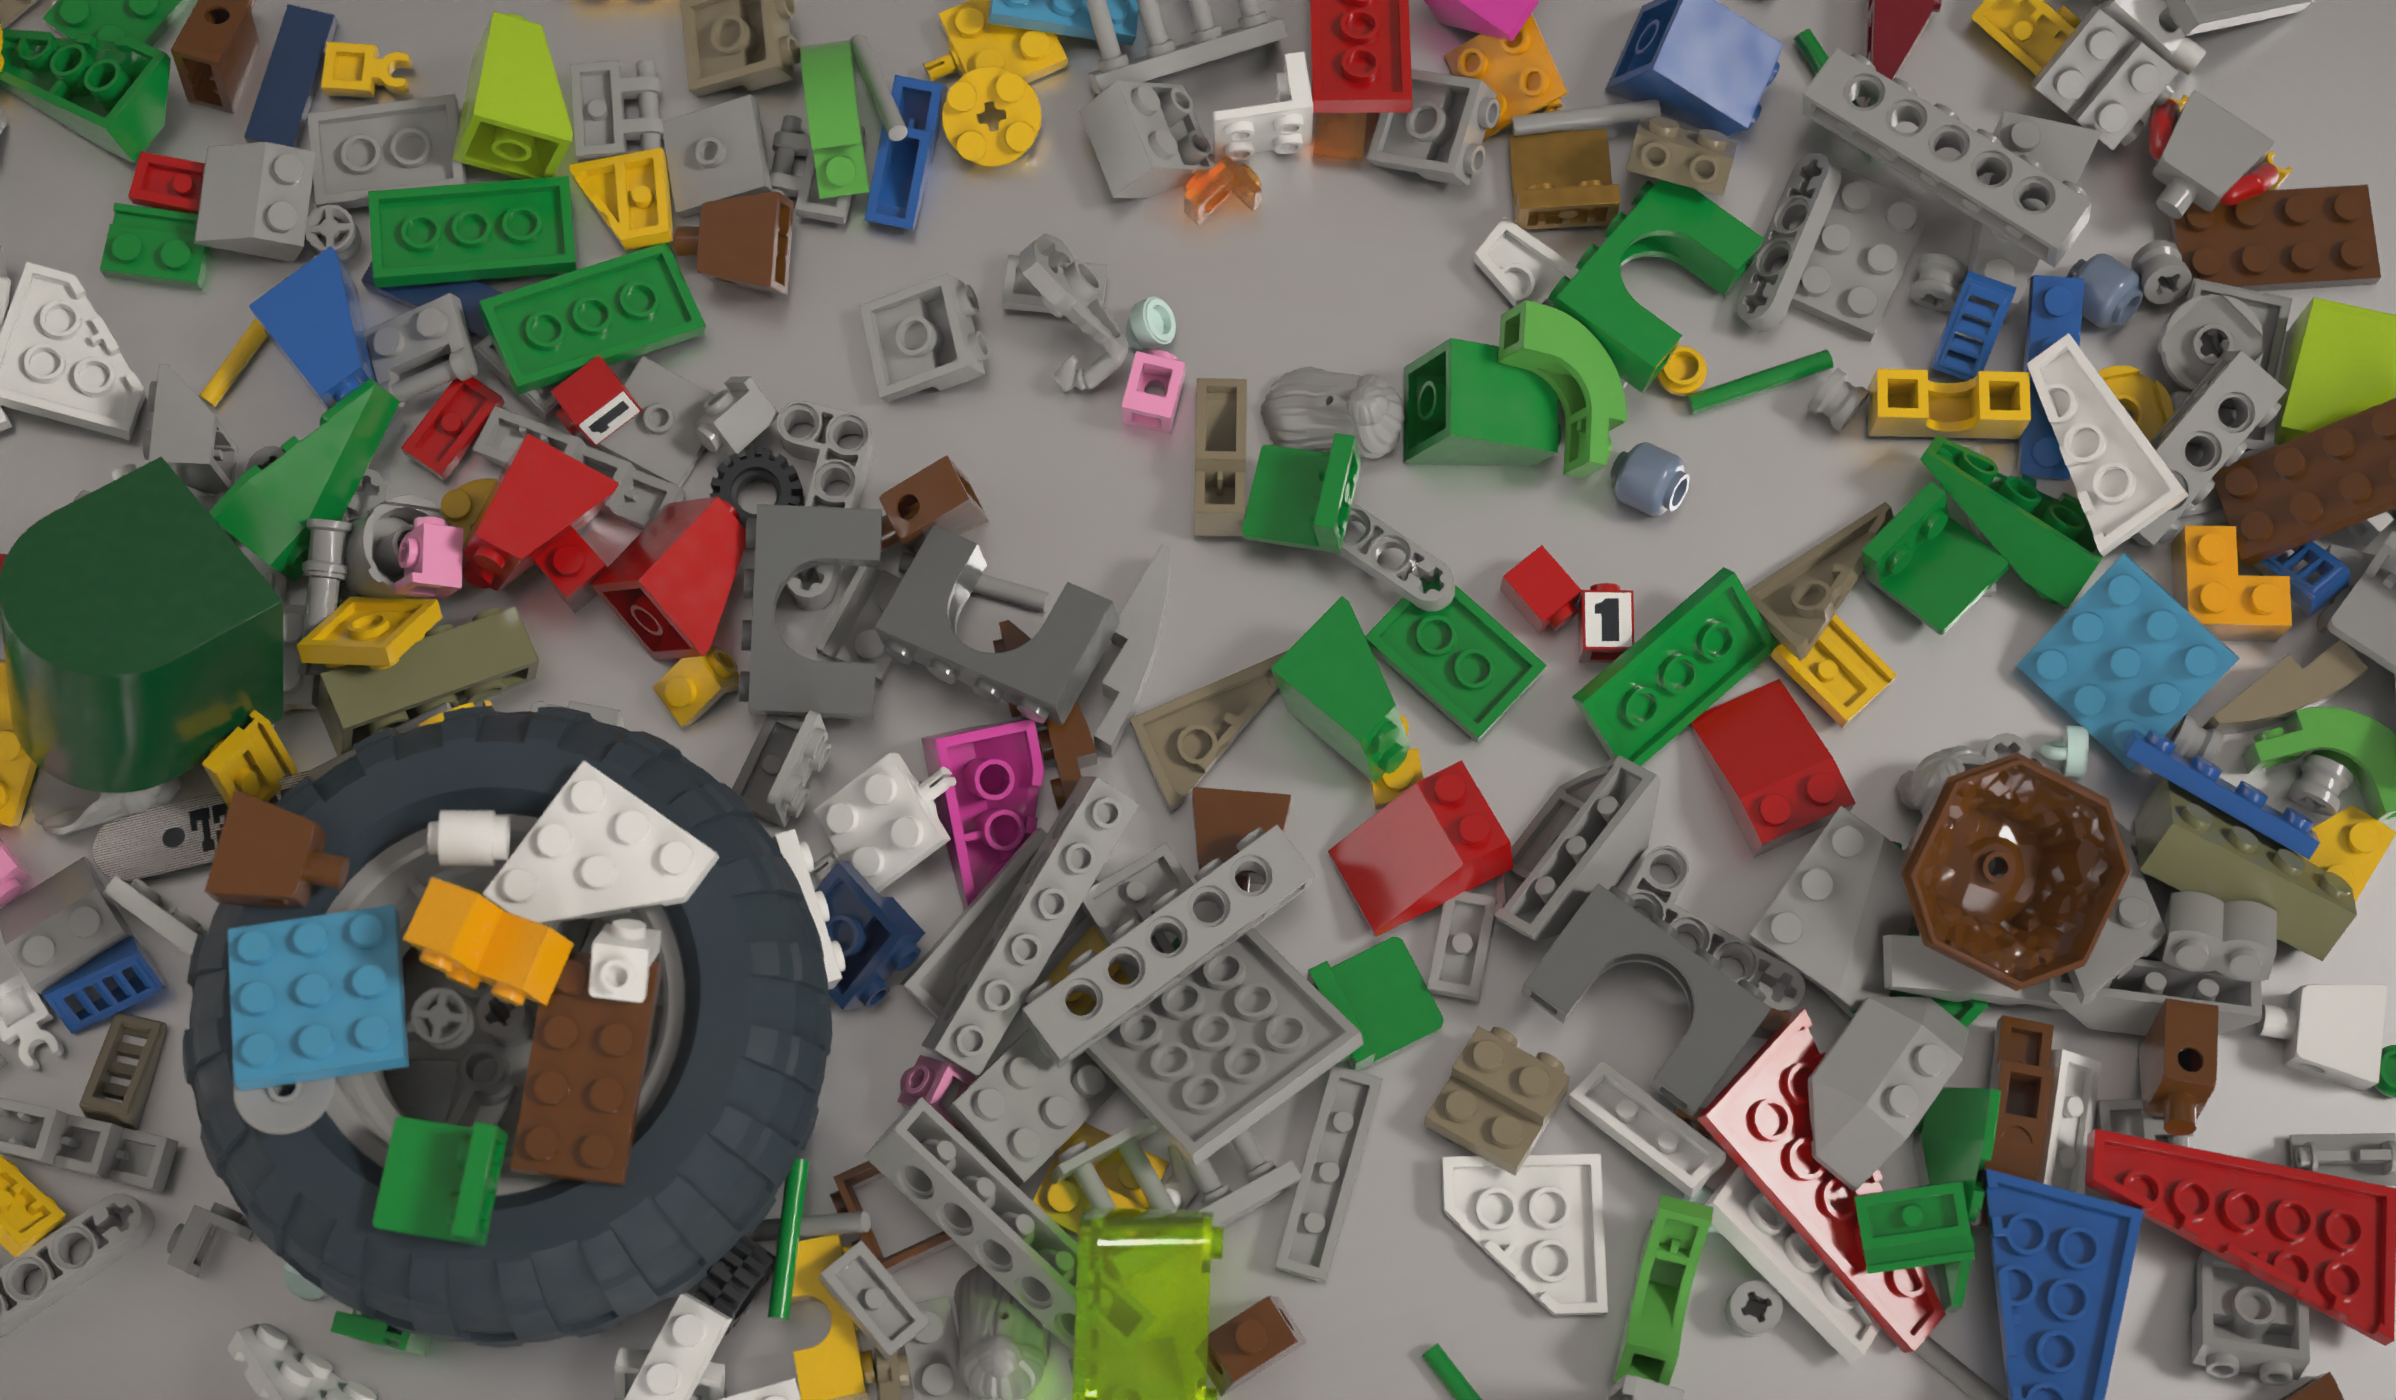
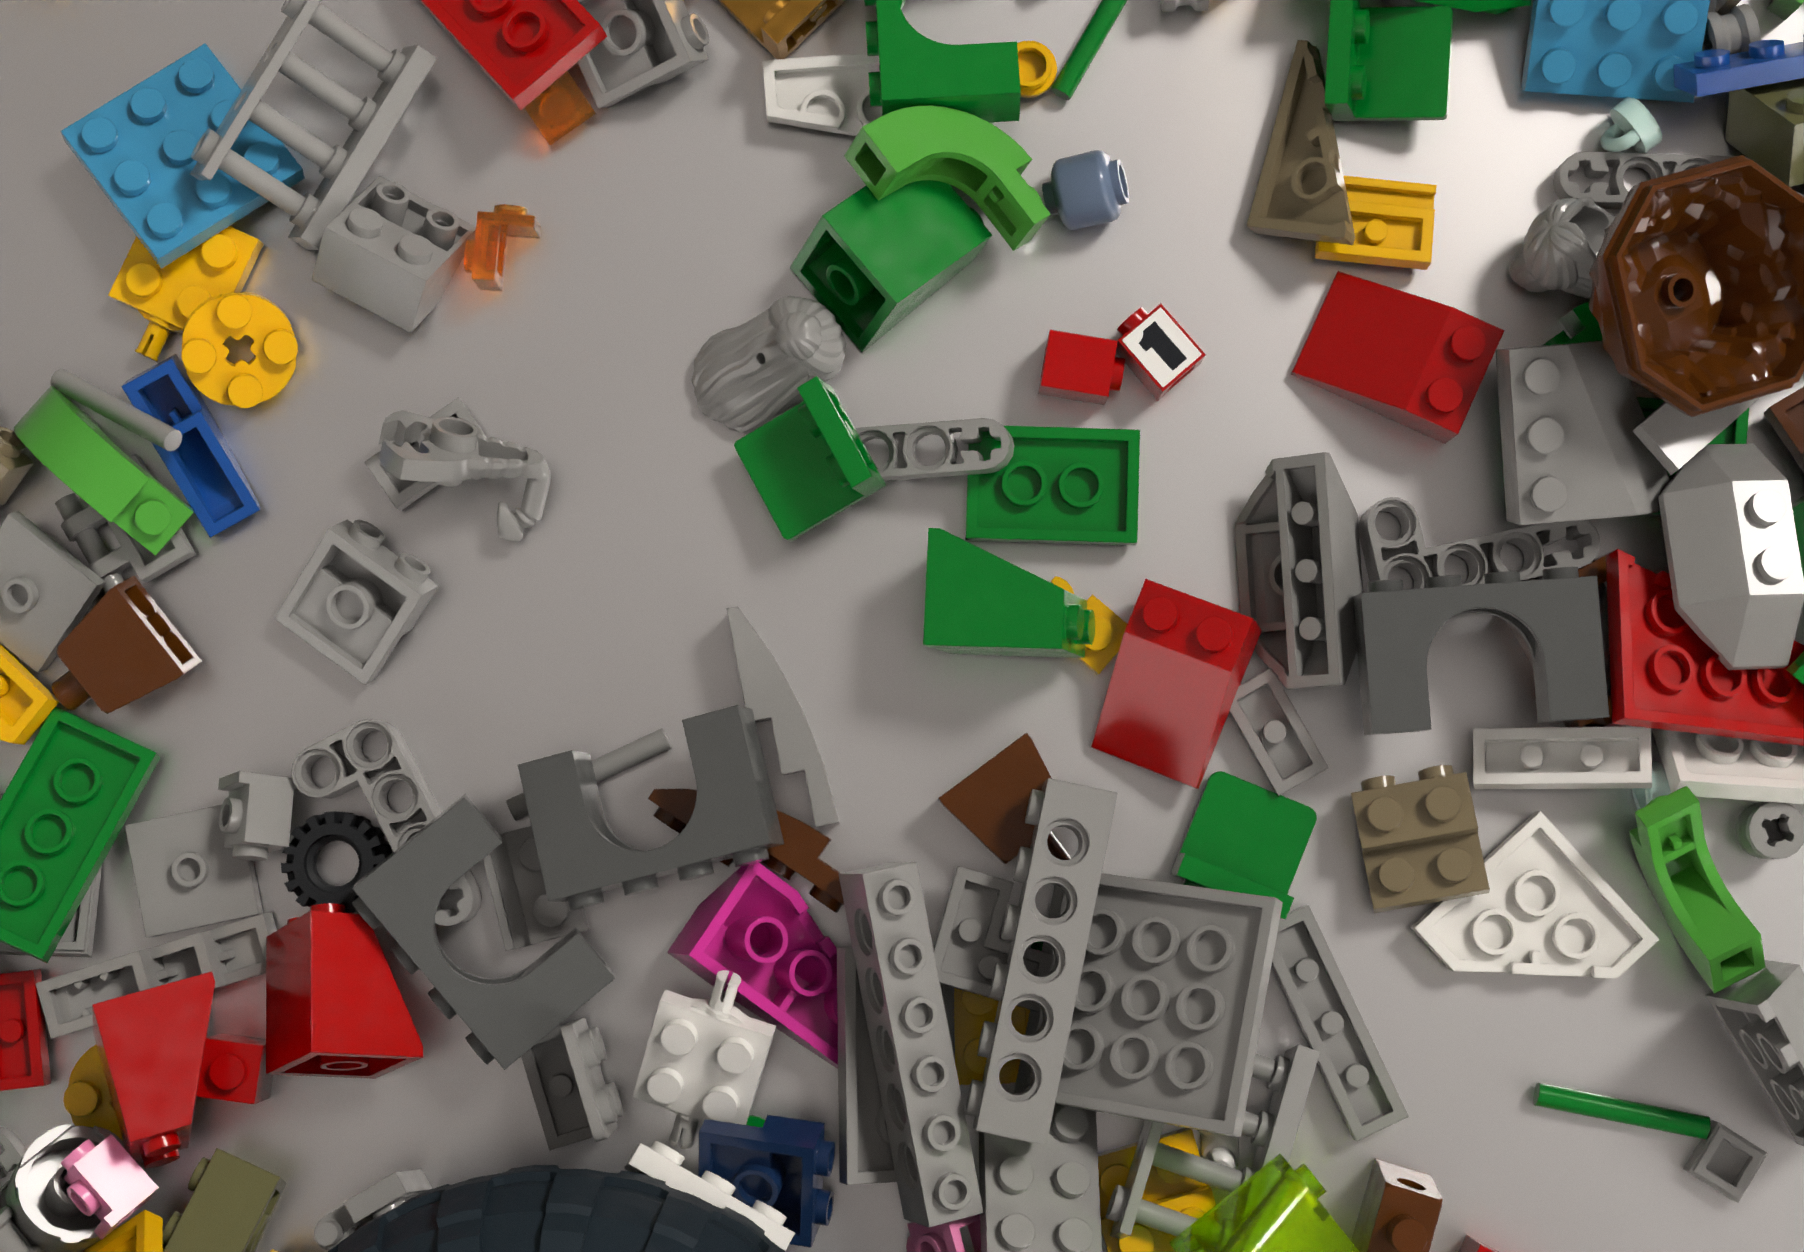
camera: 40 degrees left, 10 degrees up
red brick [551,355,643,447] -> none
yellow bracket [652,645,740,727] -> none
reddish brown torso [879,455,989,554] -> none
bright pink brick [1121,350,1185,434] -> none
light aqua tile [1126,296,1176,350] -> none
dark tan wing [1129,650,1288,811] -> none
dark tan slope [1194,378,1247,537] -> none
white bracket [1213,51,1313,161] -> none
green plate [1572,567,1778,766] -> none

